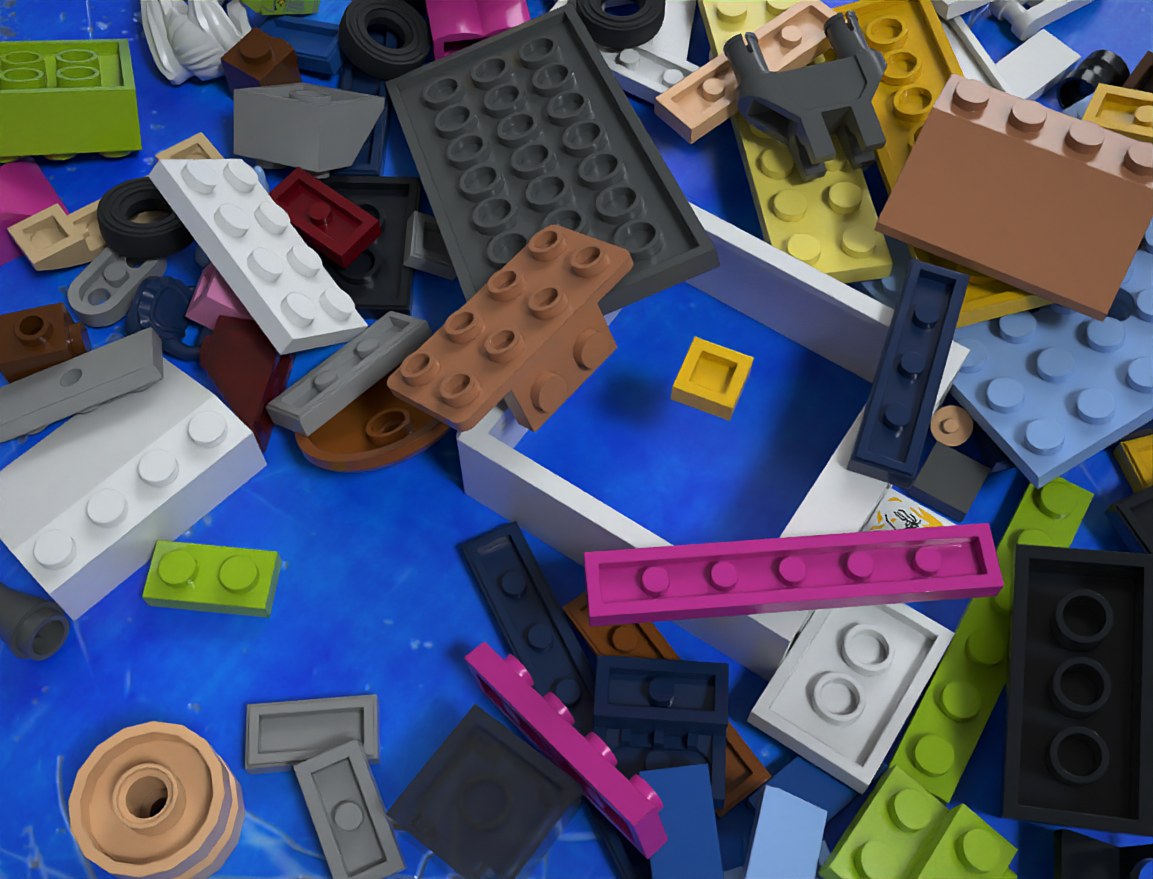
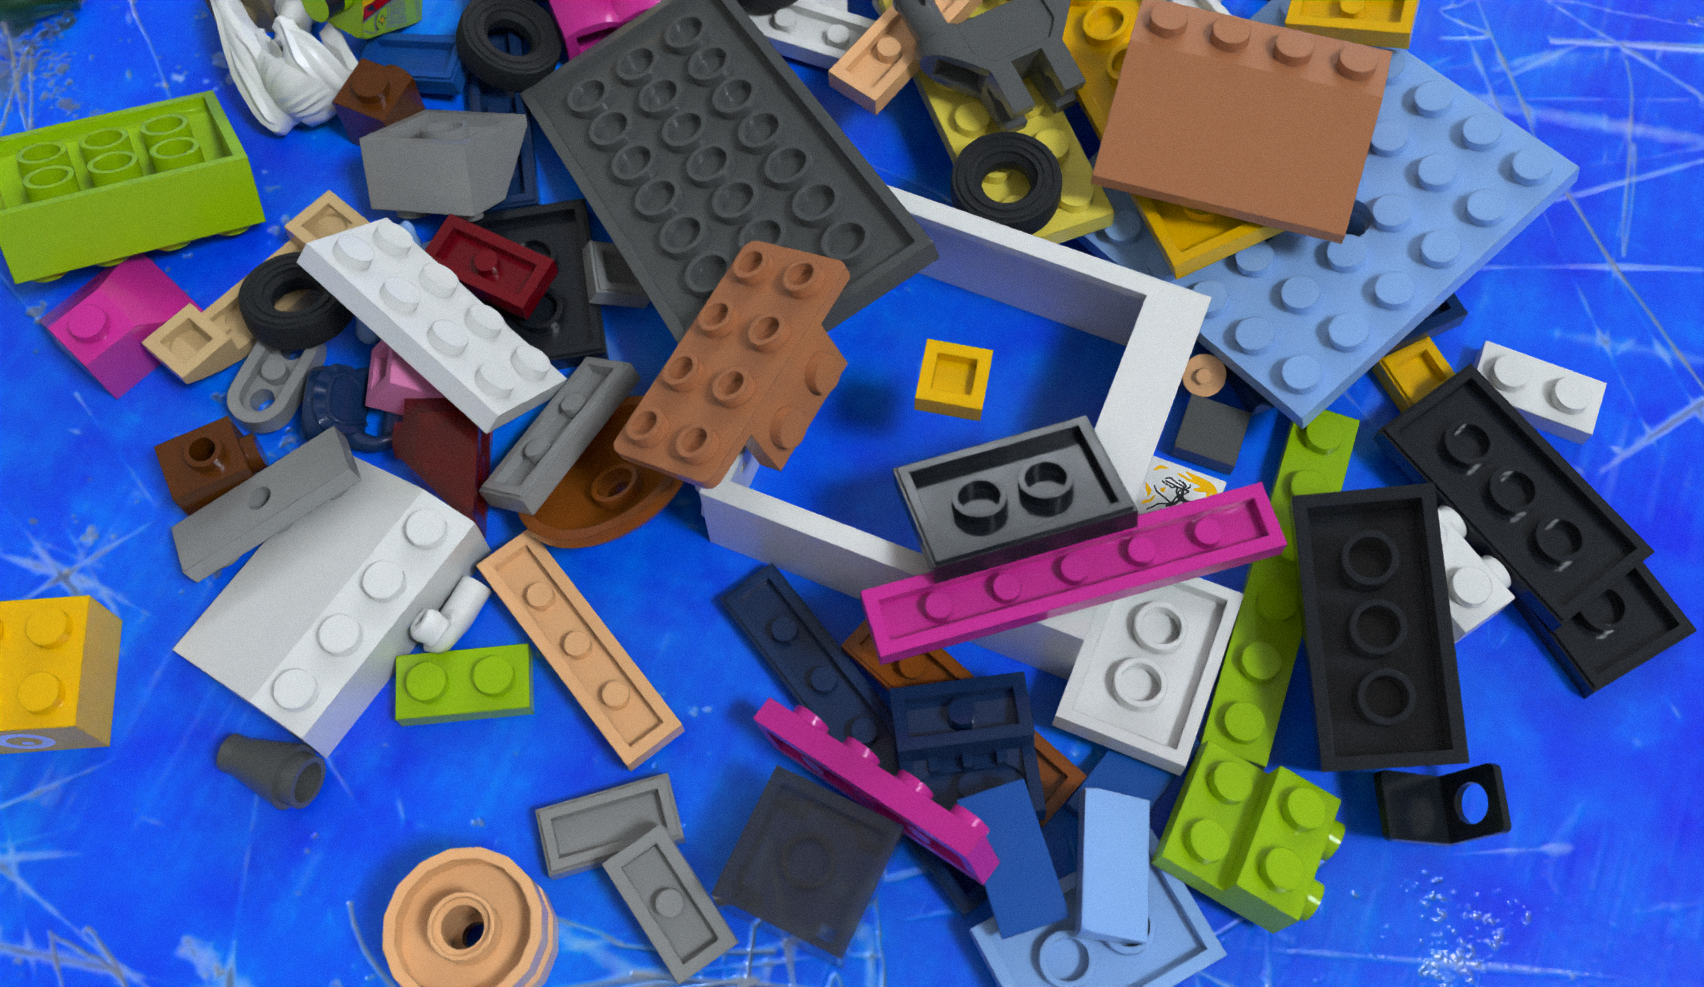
camera: 10 degrees left, 5 degrees up
dark blue tile [846,258,970,489] -> none
none -> white arm [410,575,492,654]
none -> light nougat plate [476,529,685,772]
none -> black tile [893,415,1138,584]
none -> black tyre [950,131,1062,235]

